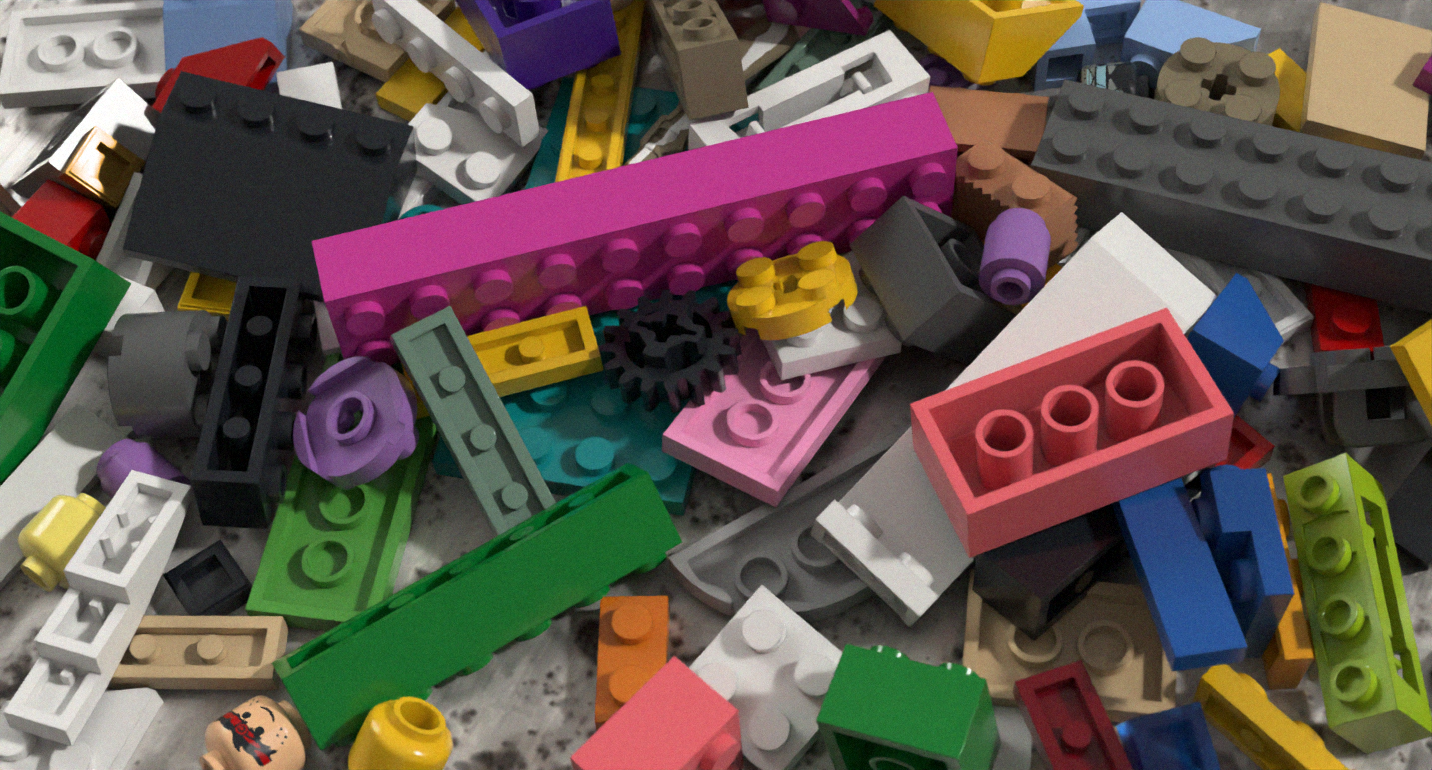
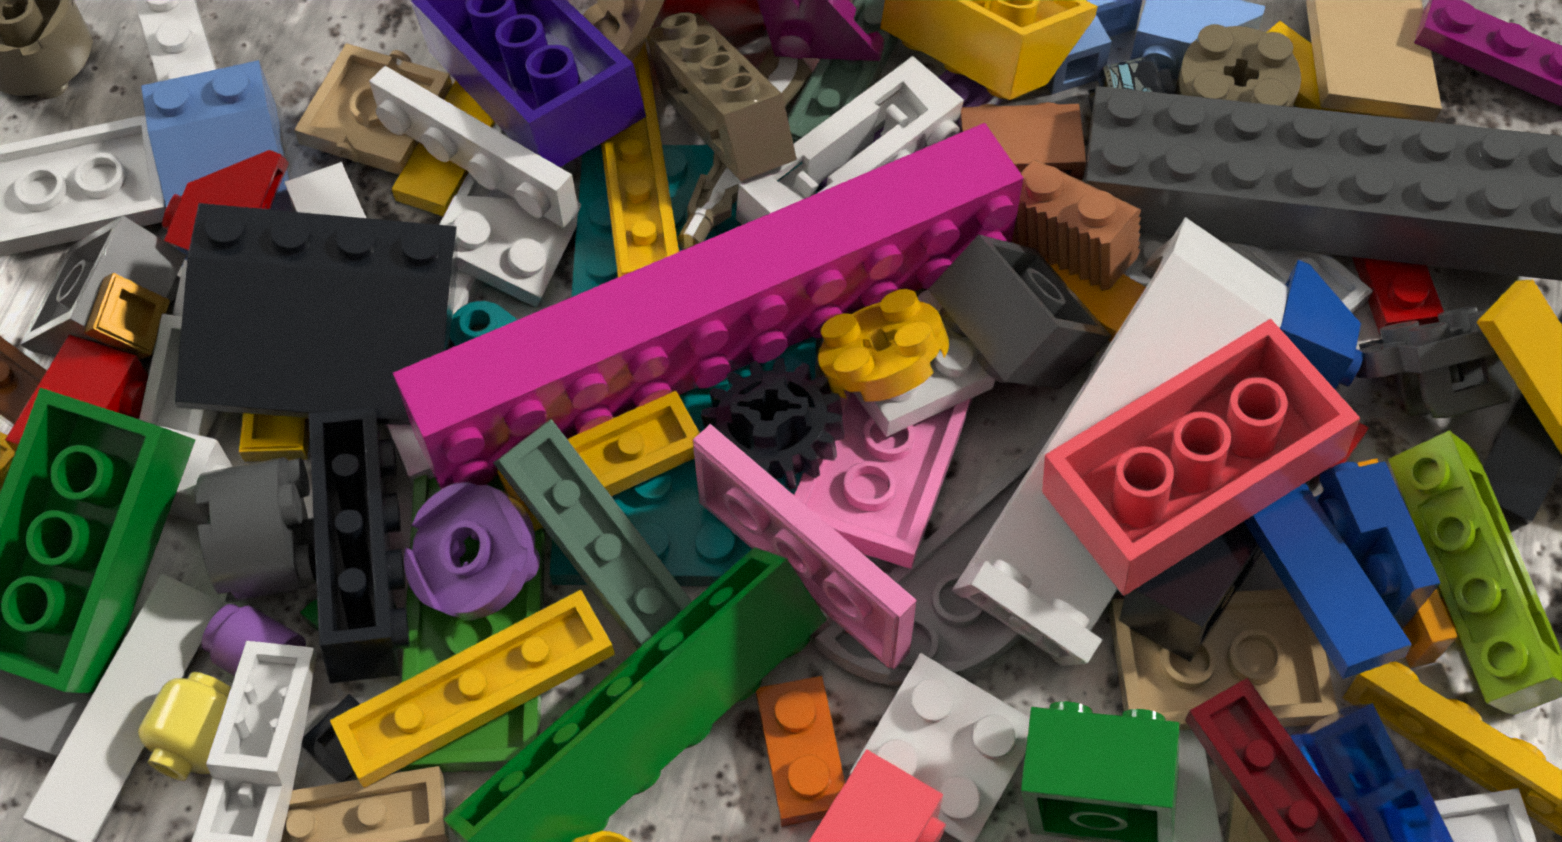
camera: 15 degrees left, 5 degrees up
medium lavender brick [979,208,1051,305] -> none
none -> yellow plate [330,590,615,788]
none -> bright pink tile [693,424,917,670]

